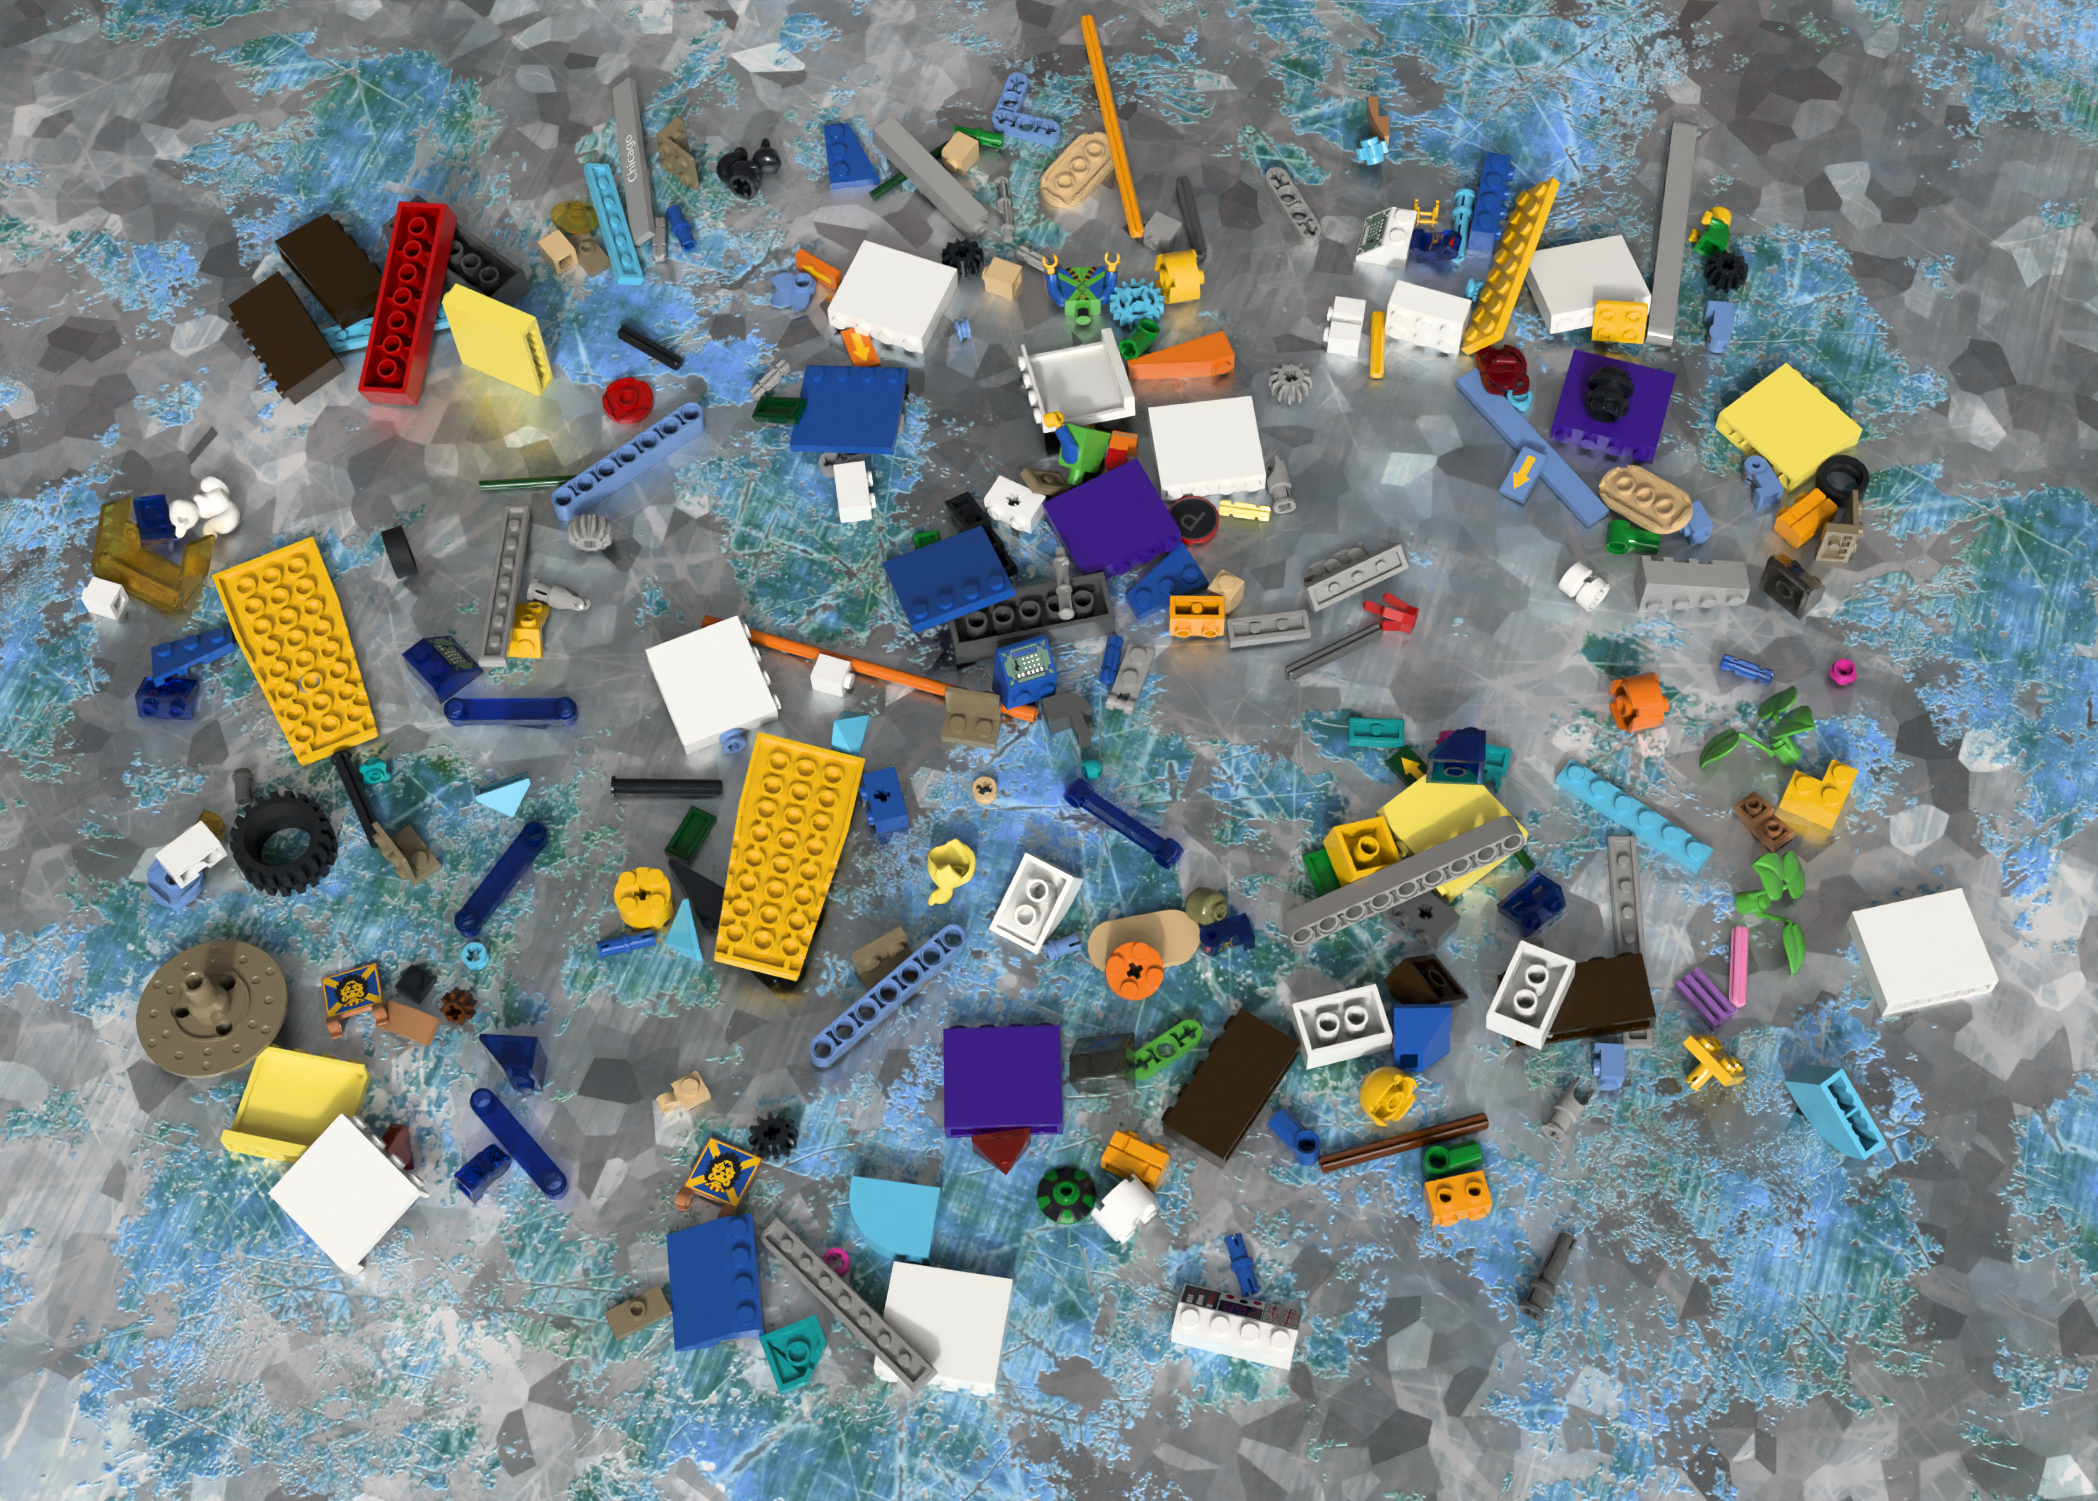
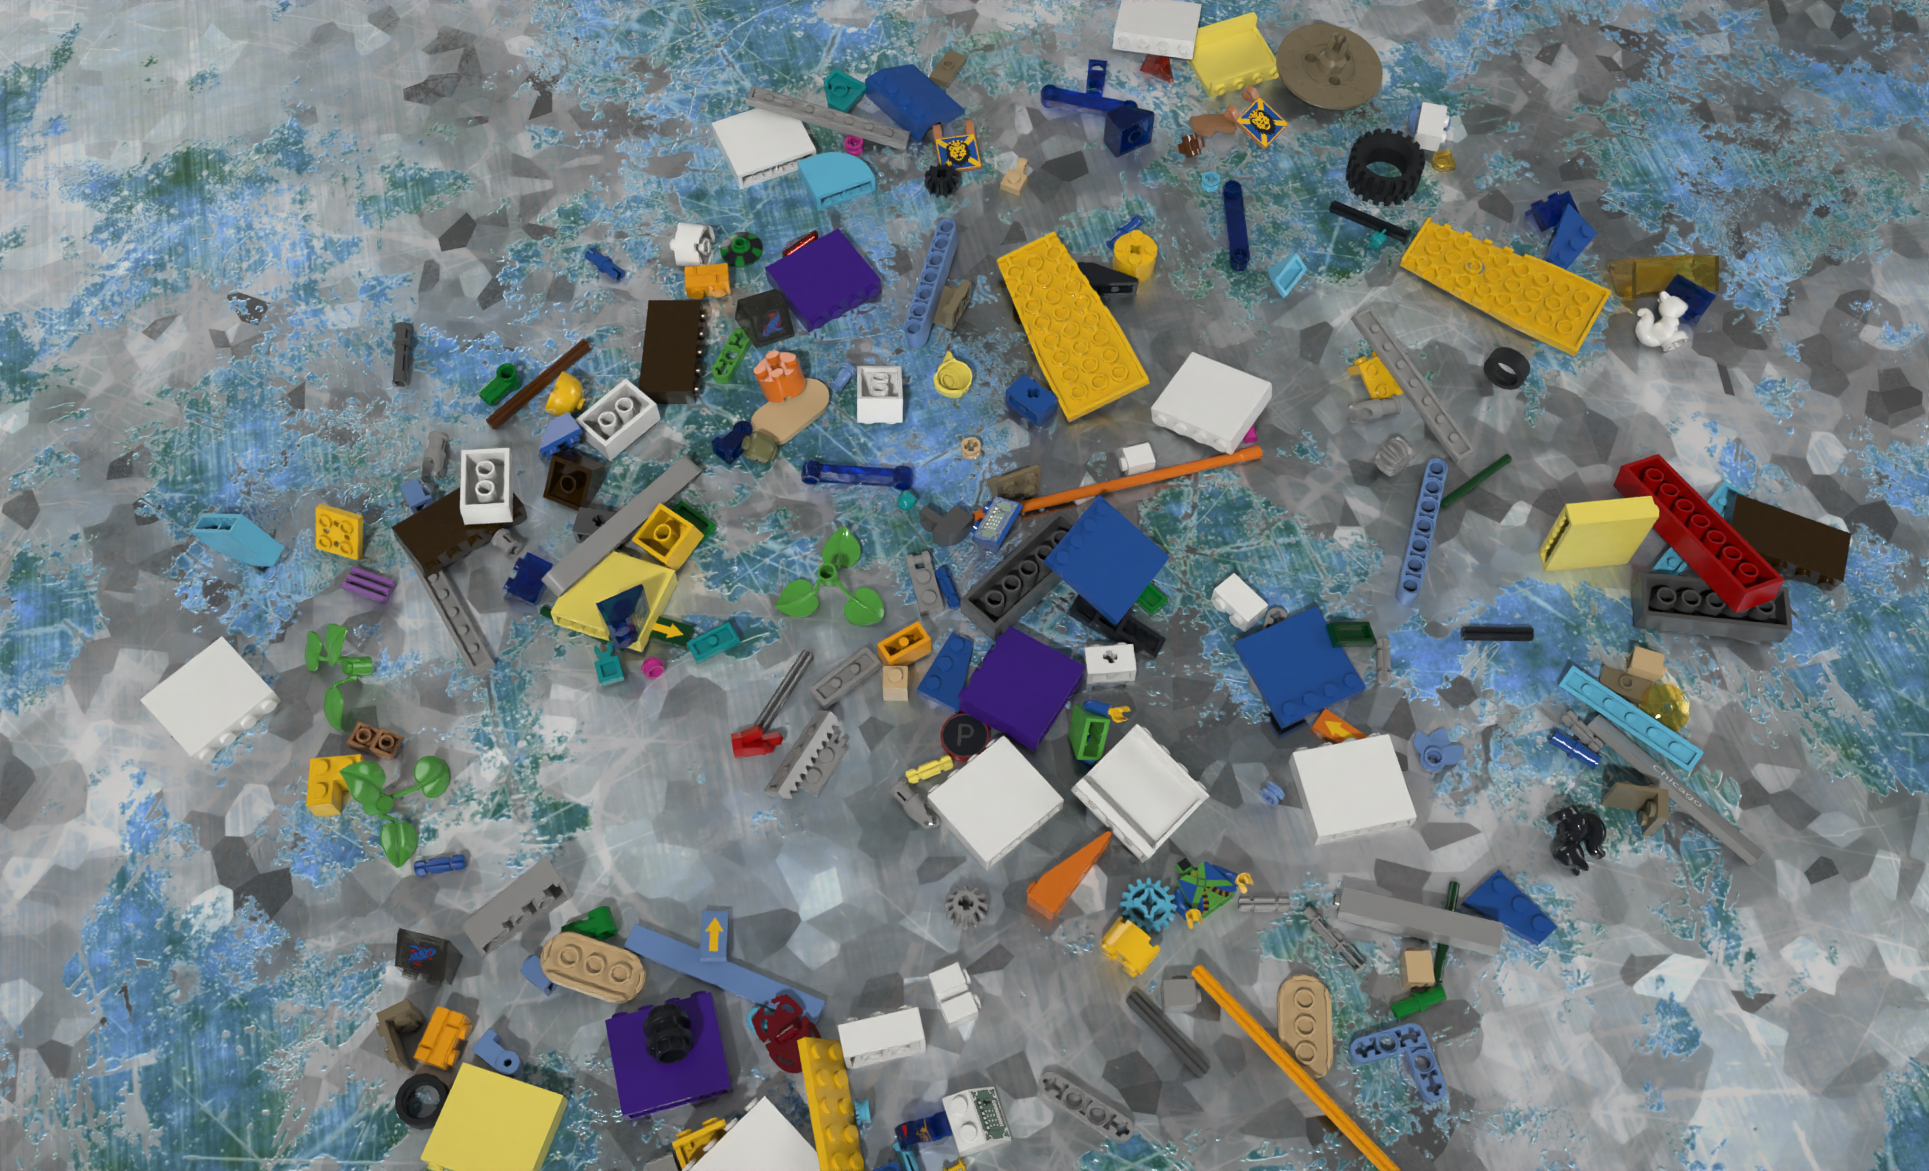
camera: 145 degrees right, 0 degrees up
white brick [81,577,130,620] -> none
dark brown brick [228,271,346,405] -> none
dark grey pin [231,768,254,805] -> none
dark tan bracket [372,821,442,887] -> none
black plate [395,964,437,1005] -> none
clear blue slope [402,636,484,704] -> none
clear blue piece [444,697,579,727] -> none
red tile [602,377,654,425] -> none
black axle [611,776,723,798] -> none
dark green tile [664,806,717,866] -> none
medium azure slope [665,898,703,961] -> none
medium blue bush [719,729,747,754] -> none
orange tile [795,249,842,292] -> none
medium azure slope [831,710,870,757] -> none
black gear [942,238,984,281] -> none
tan brick [982,257,1023,300] -> none
dark tan plate [1020,468,1071,496] -> none
light grey piece [1053,547,1075,620] -> none
leg [1105,430,1138,472] -> none
green piece [1118,319,1160,360] -> none
white slope [1171,1283,1303,1370] -> none
blue piece [1267,1108,1320,1166] -> none
yellow axle [1370,311,1385,379] -> none
light orange brick [1422,1170,1493,1227] -> none
medium azure plate [1555,758,1714,874] -> none
white wheel [1558,561,1610,612] -> none
orange brick [1609,672,1669,733] -> none
bright pink axle [1729,926,1749,1008] -> none
dark pink plate [1829,659,1857,685] -> none
none -> bright green plant [775,526,884,626]

